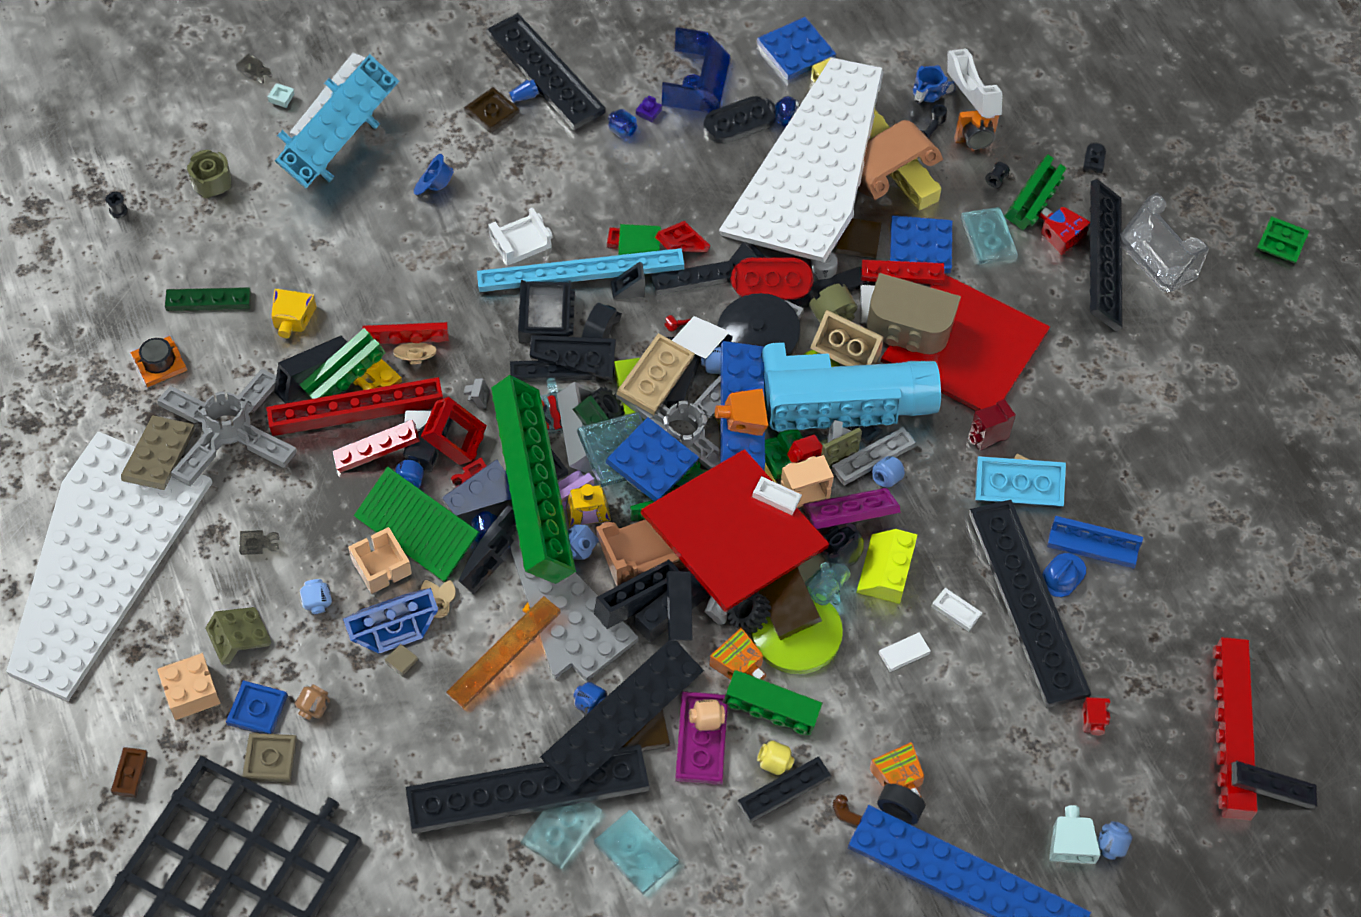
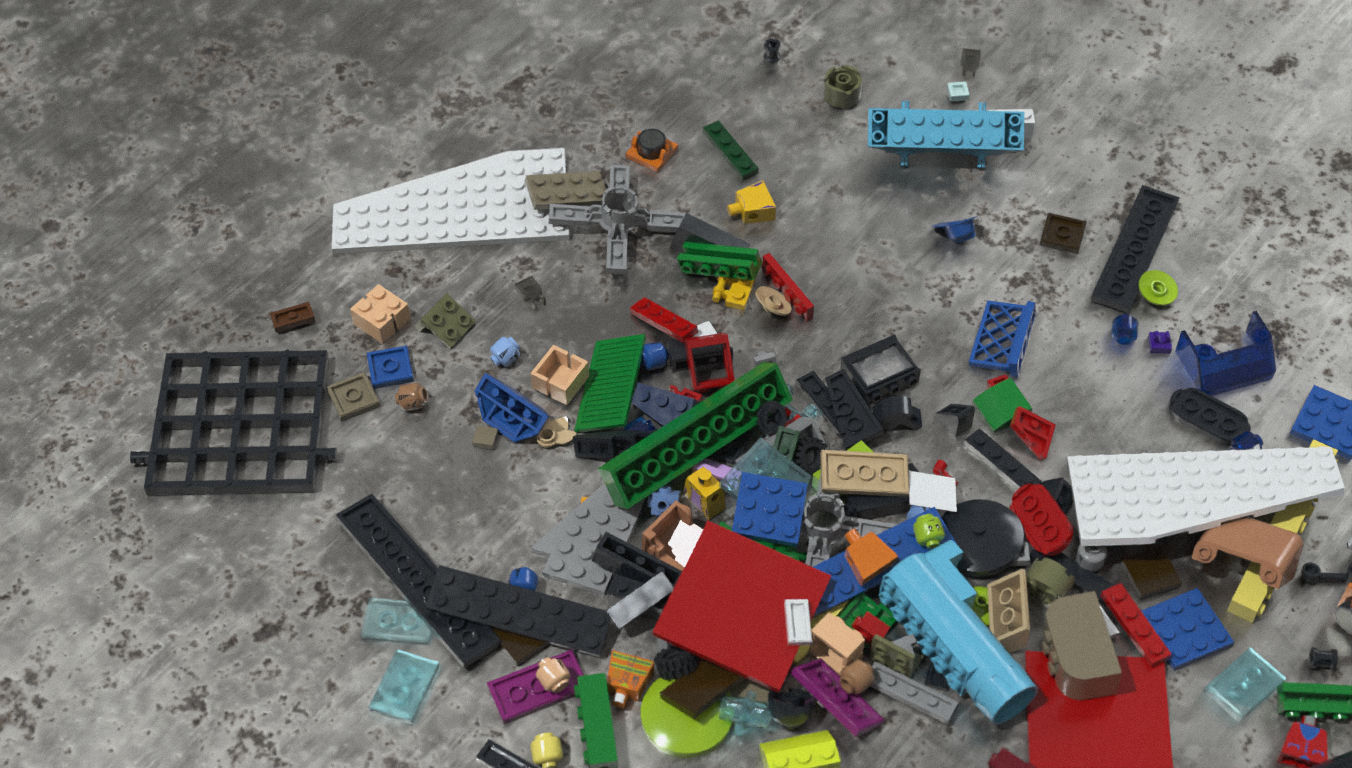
camera: 65 degrees right, 5 degrees down
red brick [266,377,443,436] -> none
clear orange tile [446,596,561,709] -> none
medium azure plate [477,248,684,292] -> none
white panel [488,207,553,266] -> none
blue cone [509,79,539,103] -> none
medium blue head [872,456,905,488] -> none
none -> black gear [755,401,787,435]
none -> medium nougat head [839,660,874,694]
none -> lime head [913,514,945,549]
none -> blue fence [969,300,1036,377]
none -> lime dish [1139,270,1178,306]

